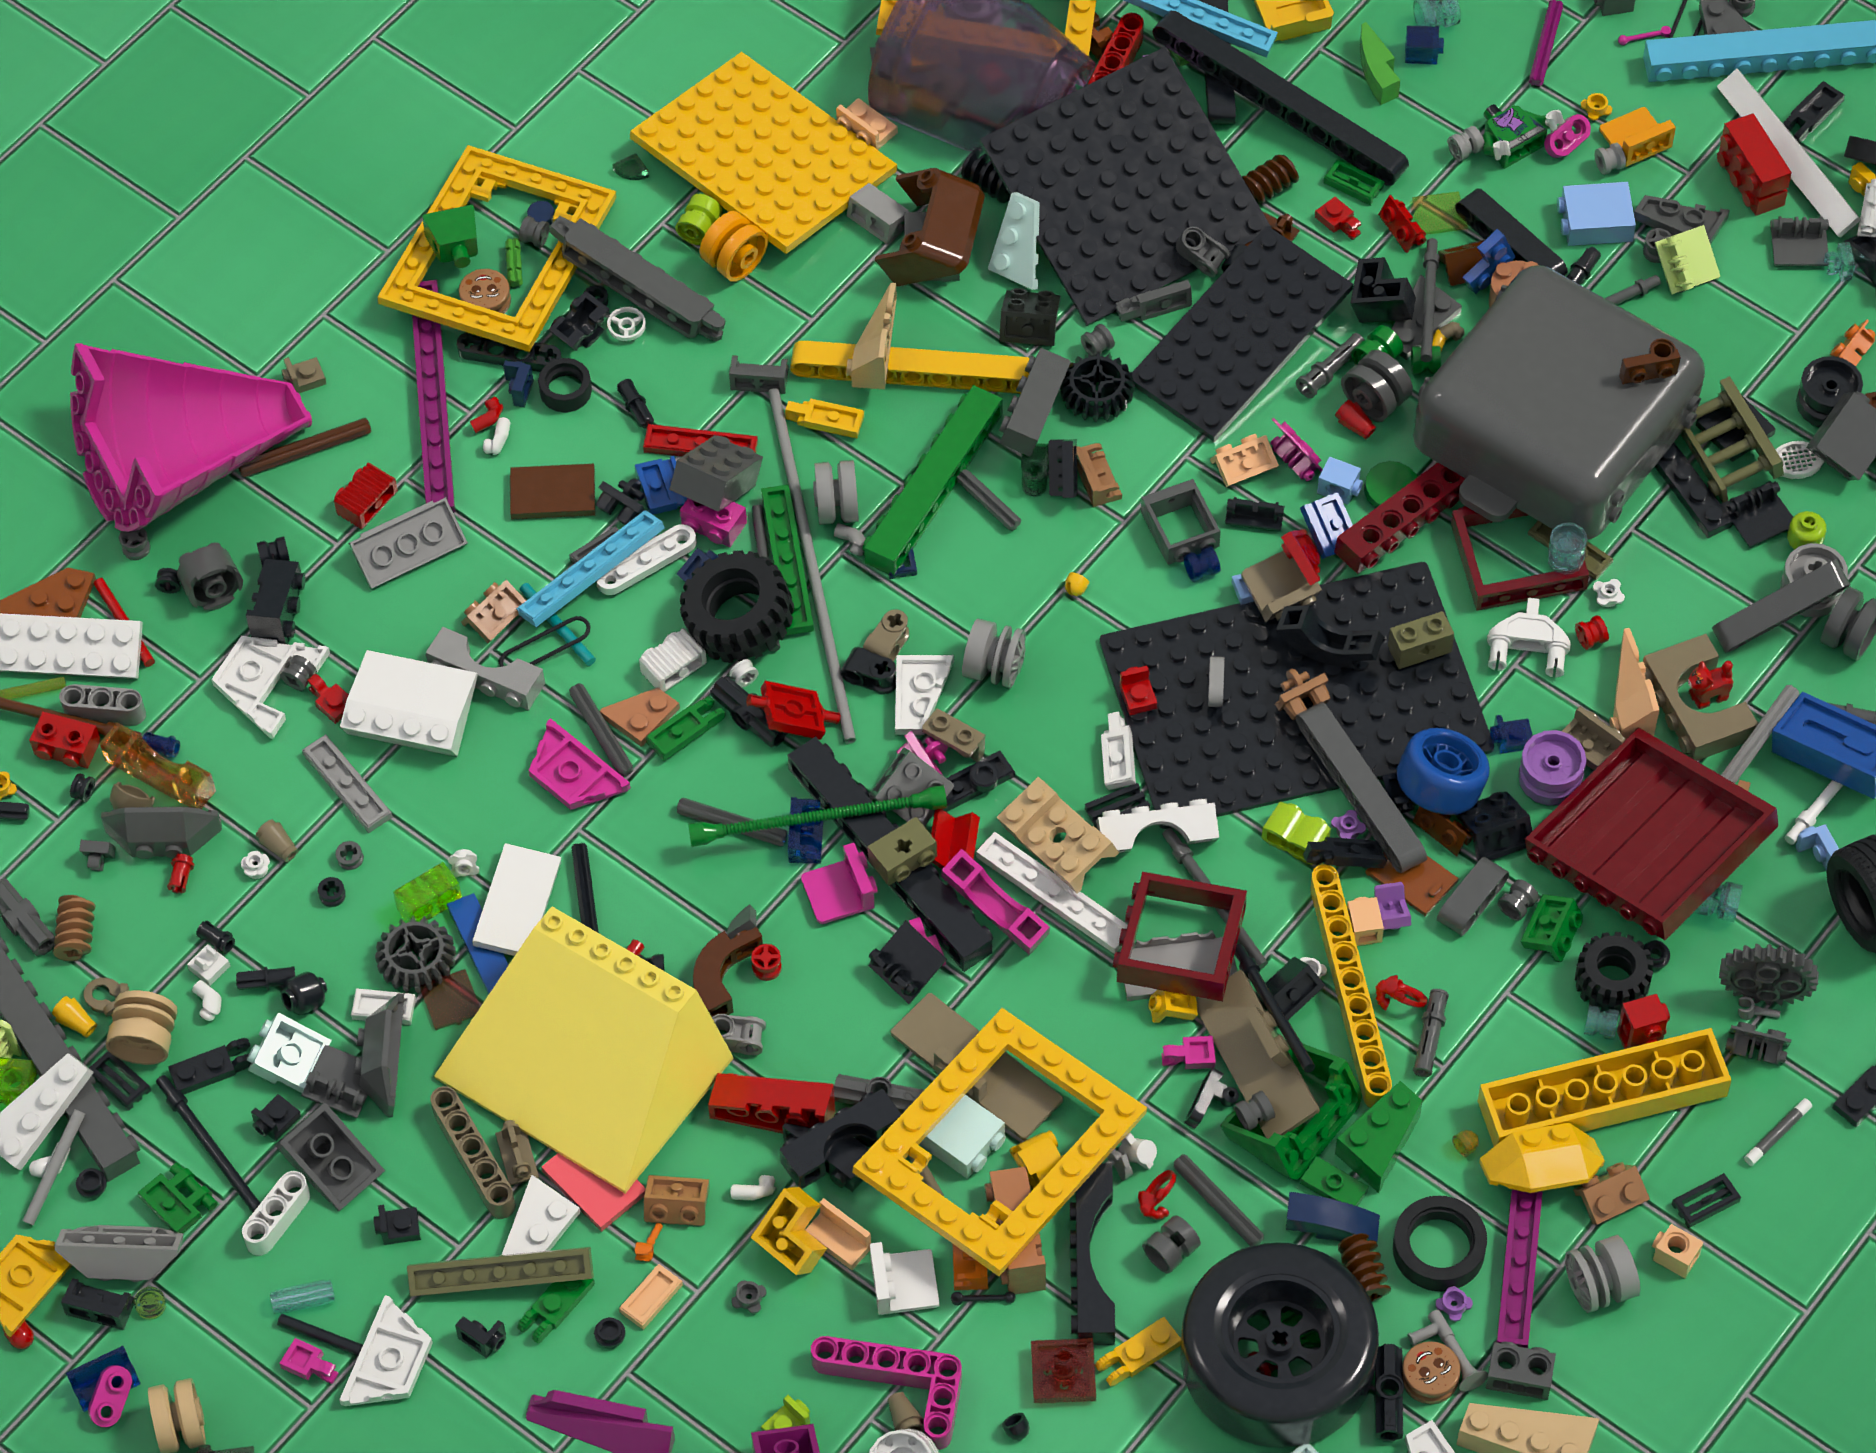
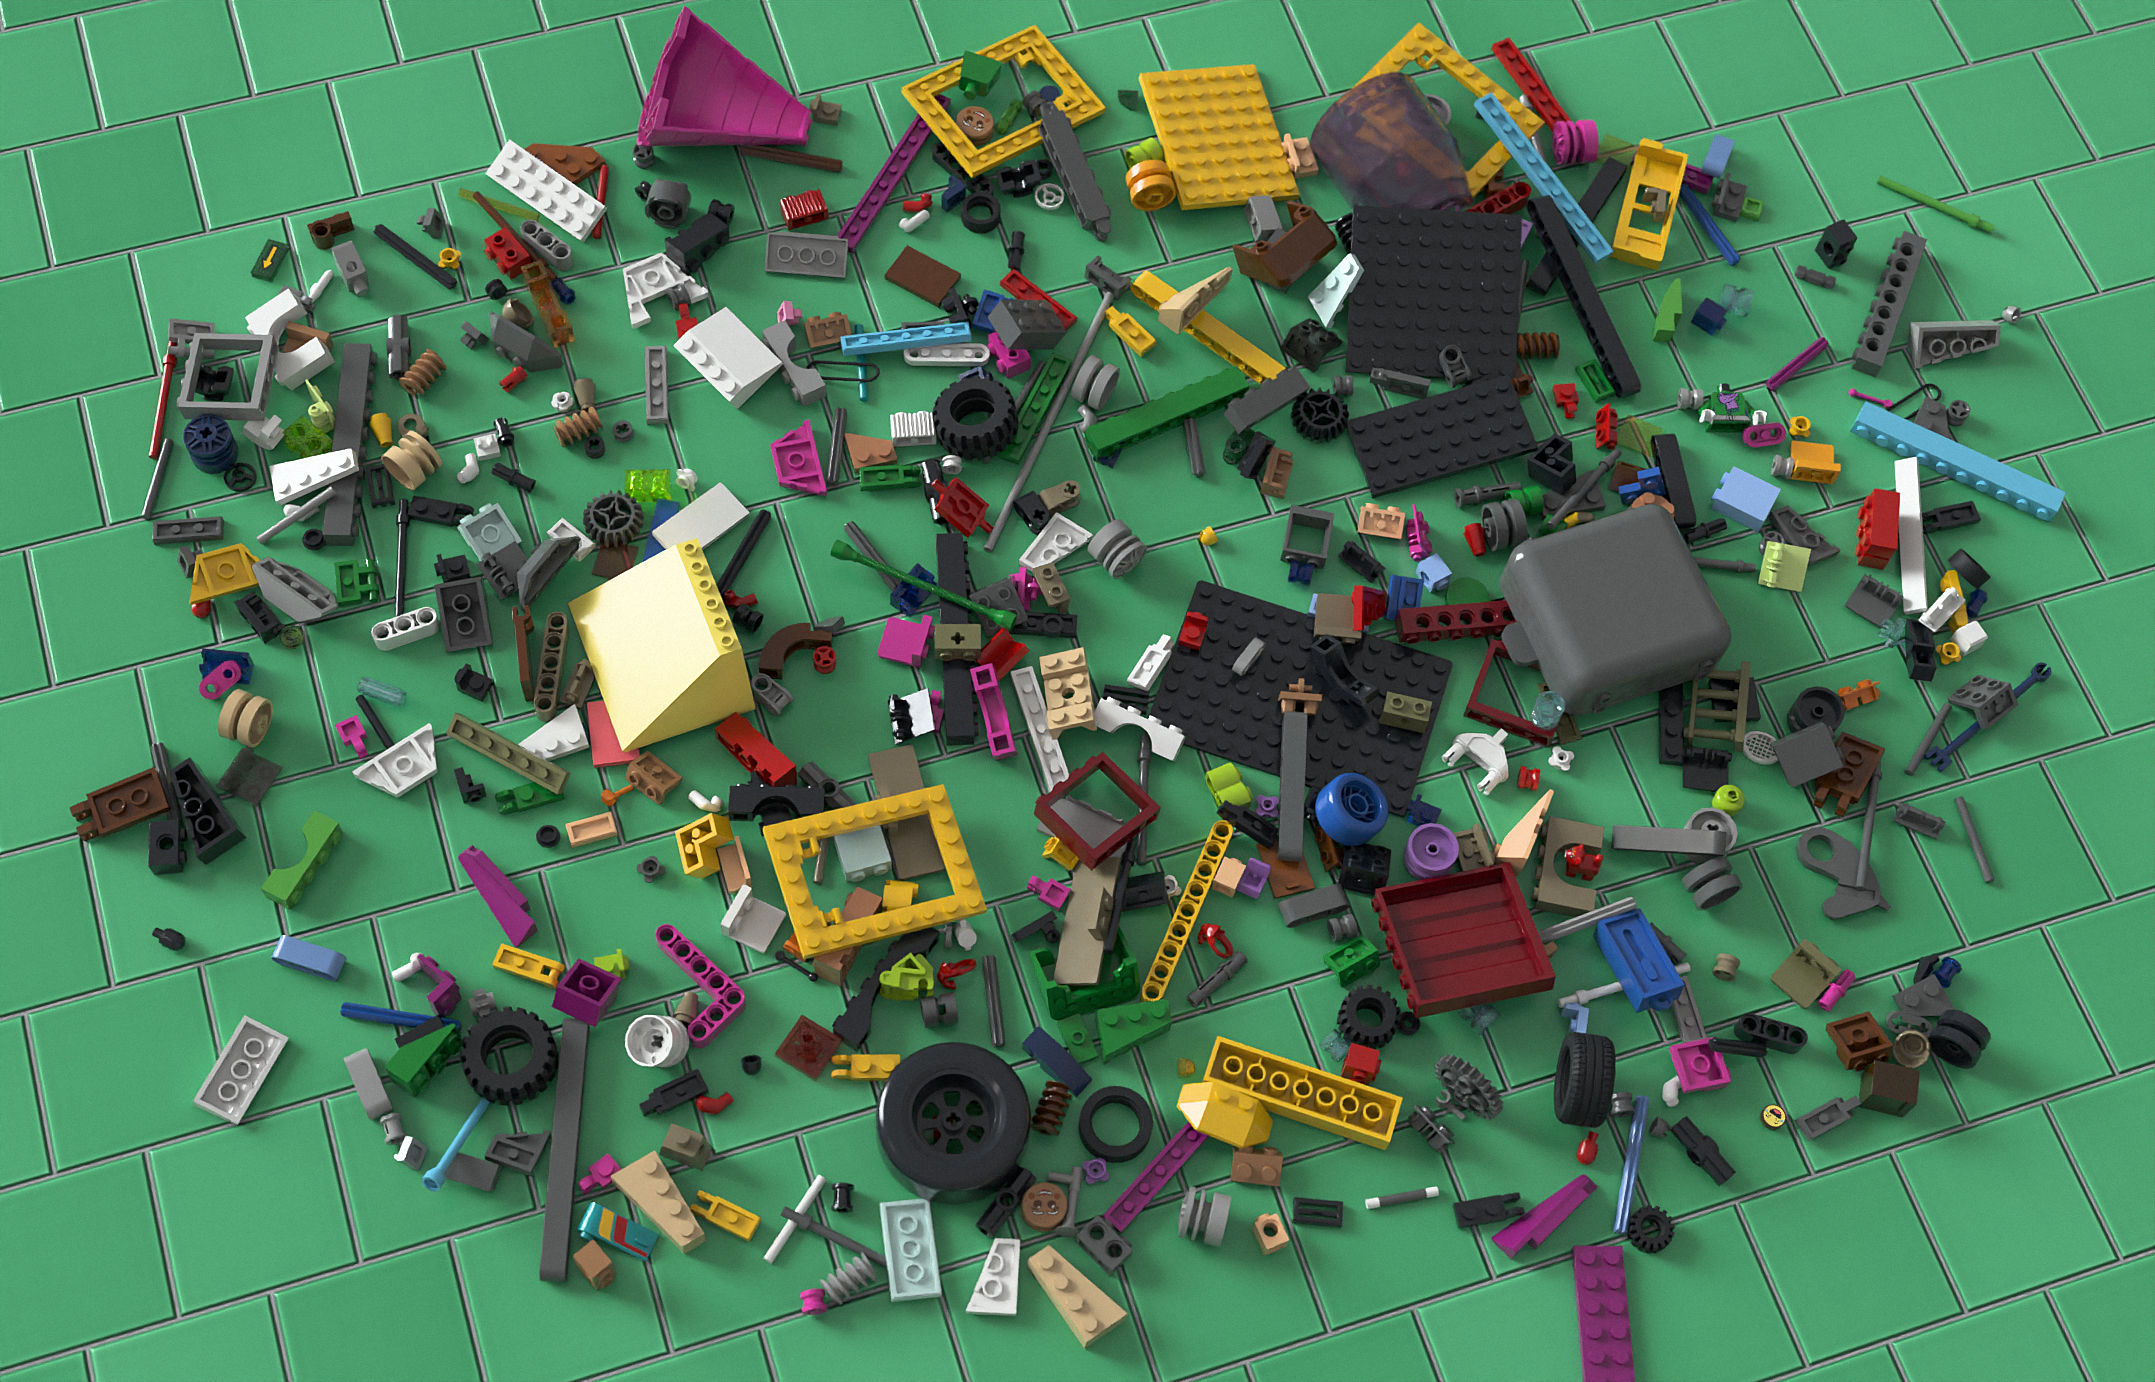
camera: 25 degrees right, 5 degrees up
black head [281,971,327,1015] -> none
dark grey wheel [1234,1091,1275,1131] -> none
reddish brown plate [1619,338,1681,385] -> none
none -> reddish brown tile [512,605,535,702]
none -> medium nougat piece [553,406,603,448]
none -> bright pink tile [777,301,802,327]
none -> lime piece [880,953,934,1002]

